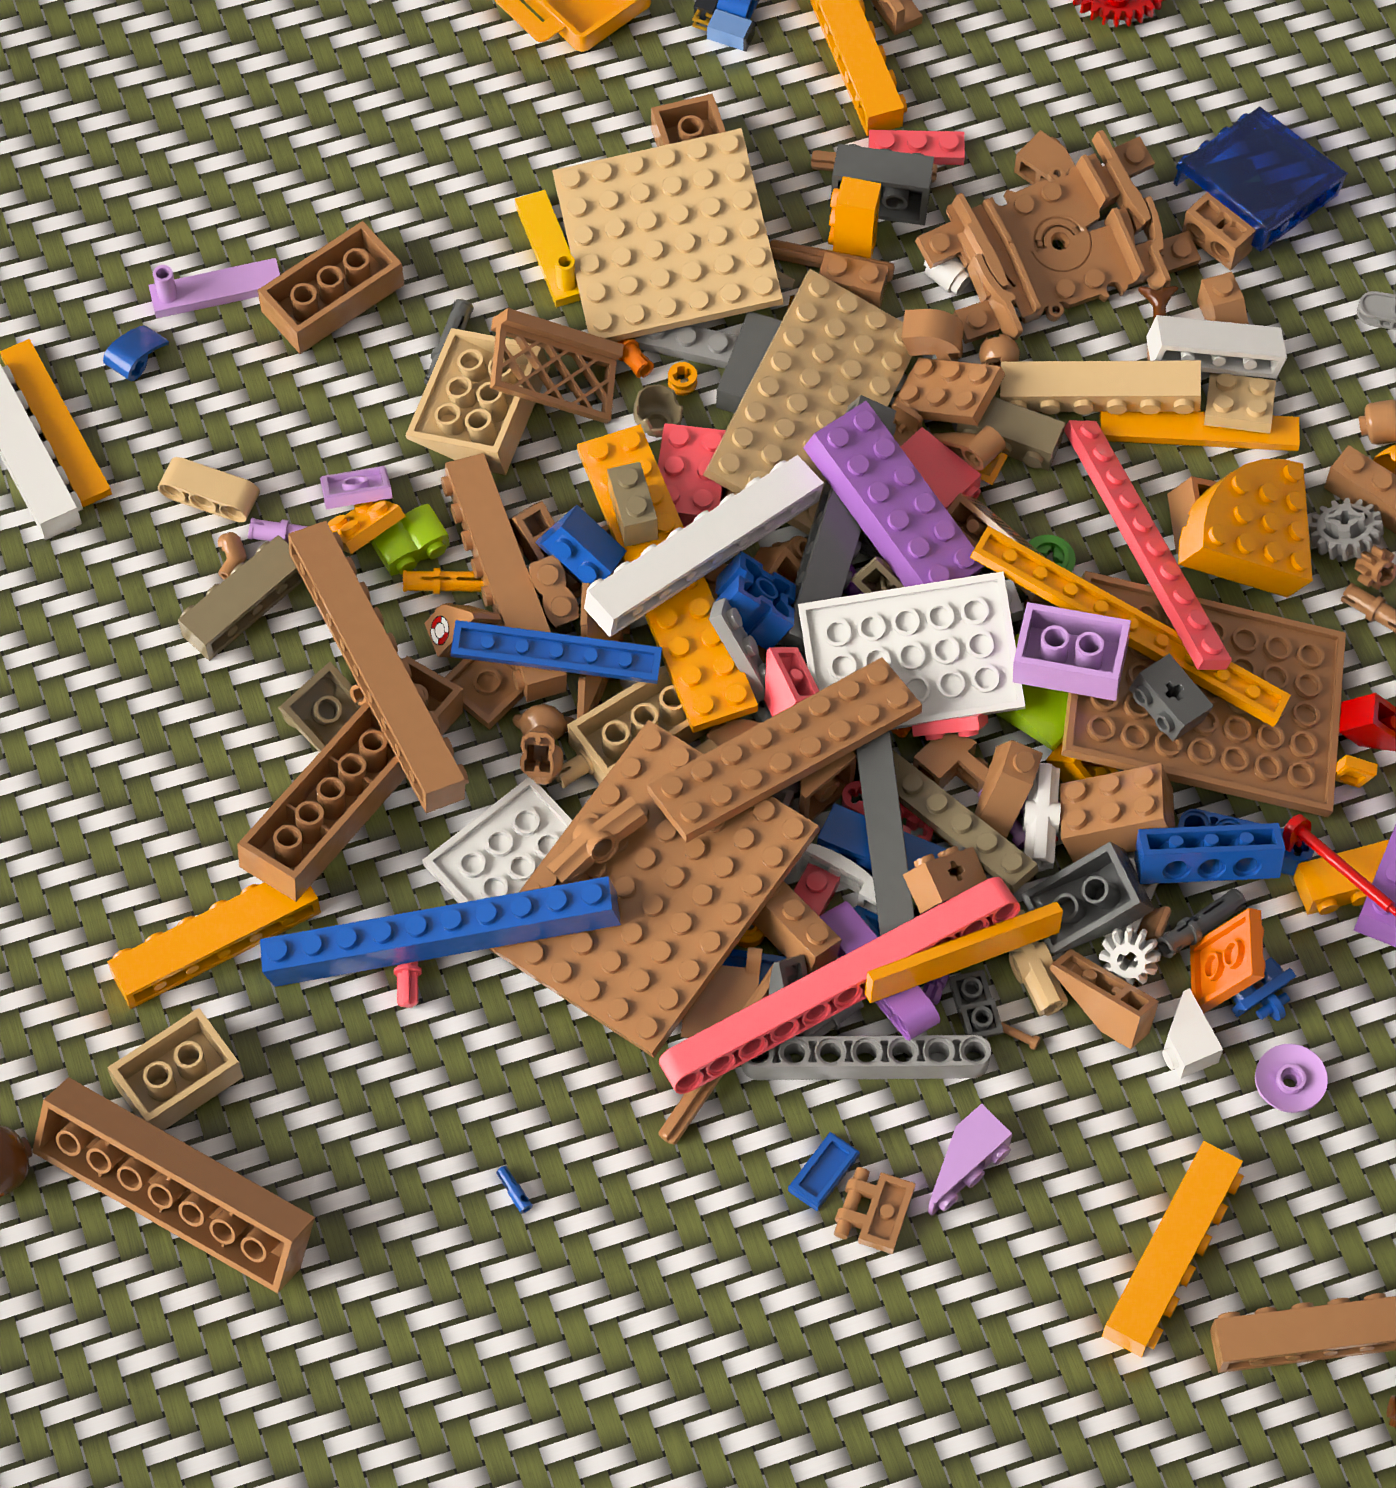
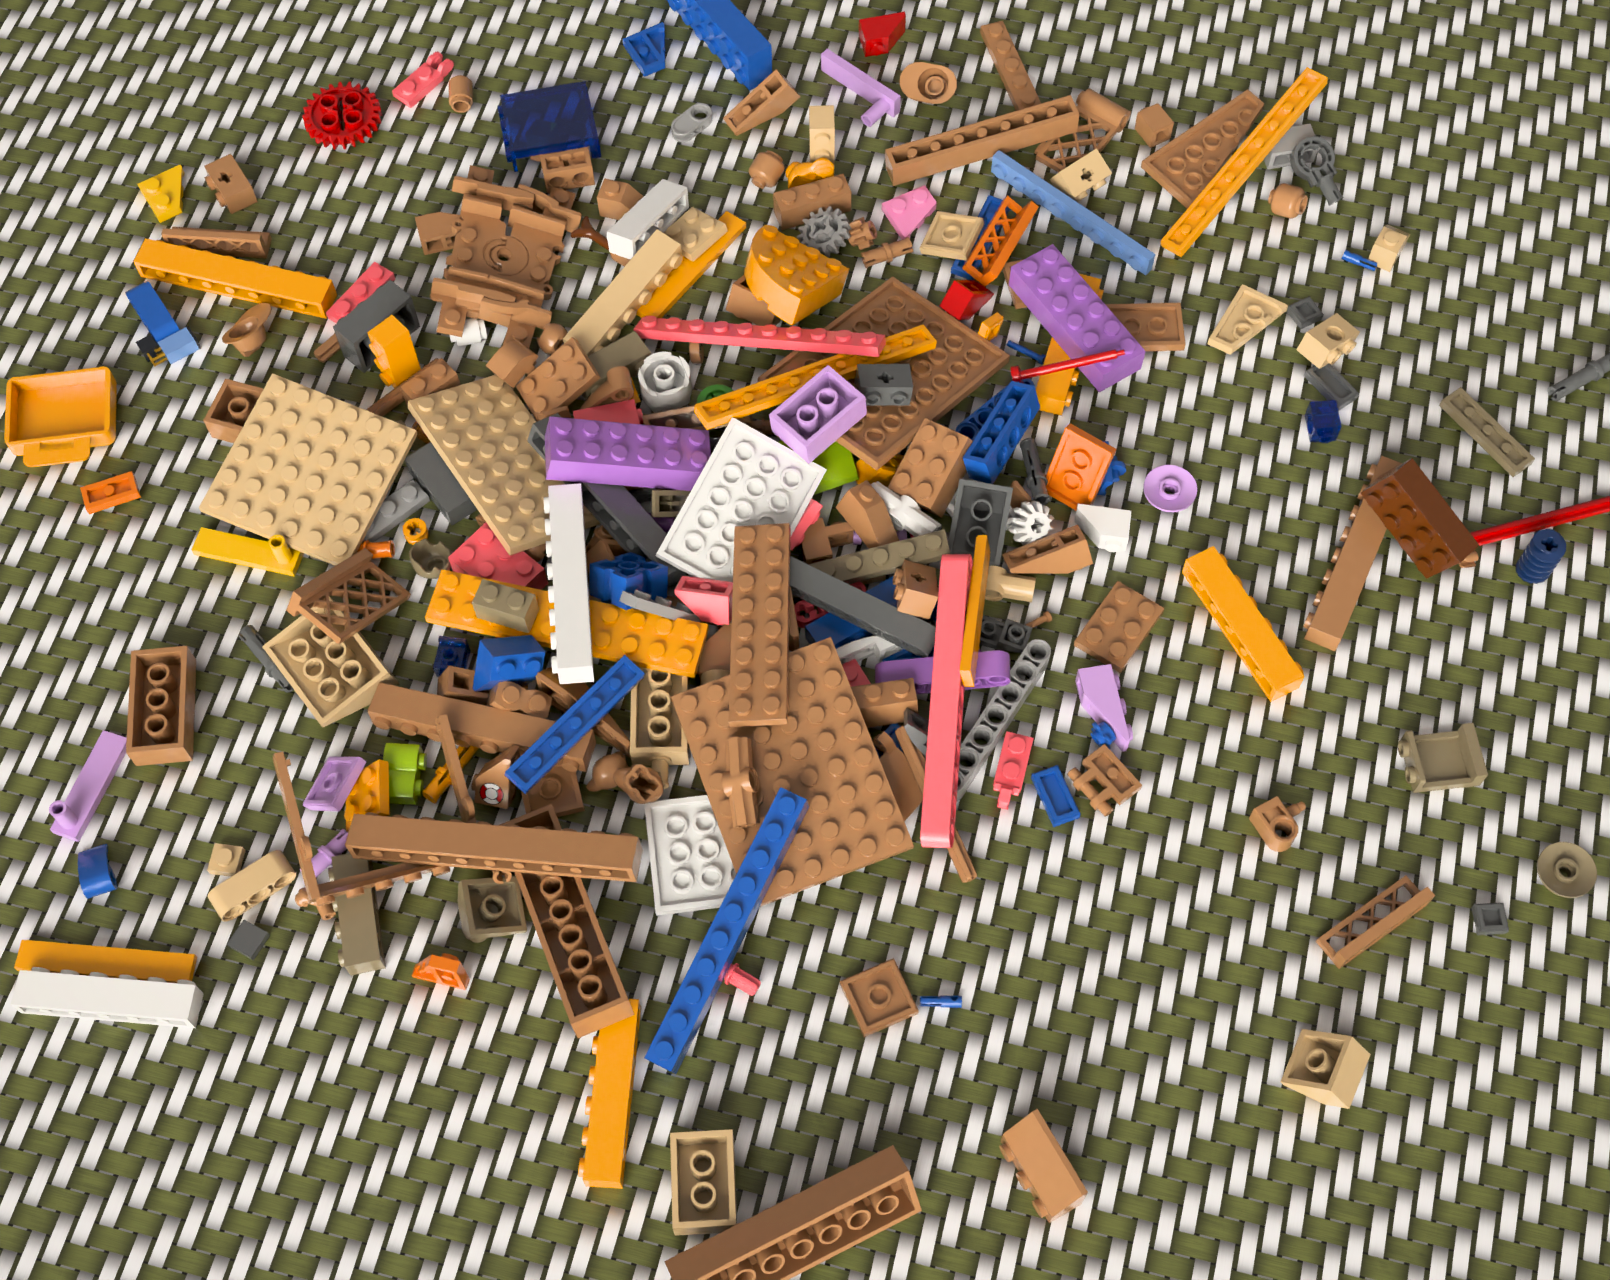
camera: 55 degrees left, 0 degrees up
none -> orange plate [80,471,141,514]
none -> tan plate [207,843,246,877]
none -> medium nougat piece [222,303,272,357]
none -> dark grey tile [227,920,270,961]
none -> medium nougat piece [272,714,476,906]
none -> coral hinge [392,51,454,108]
none -> orange wing [412,953,470,990]
none -> clear blue brick [433,636,471,677]
none -> medium nougat brick [449,75,473,113]
none -> white brick [638,351,692,413]
none -> medium nougat tile [689,342,704,364]
none -> medium nougat tile [840,958,919,1037]
none -> coral hinge [993,731,1034,810]
none -> slope [999,1109,1088,1223]
none -> blue piece [1007,340,1046,365]
none -> medium nougat plate [1074,581,1165,674]
none -> blue plate [1091,721,1116,749]
none -> medium nougat piece [1249,796,1306,852]

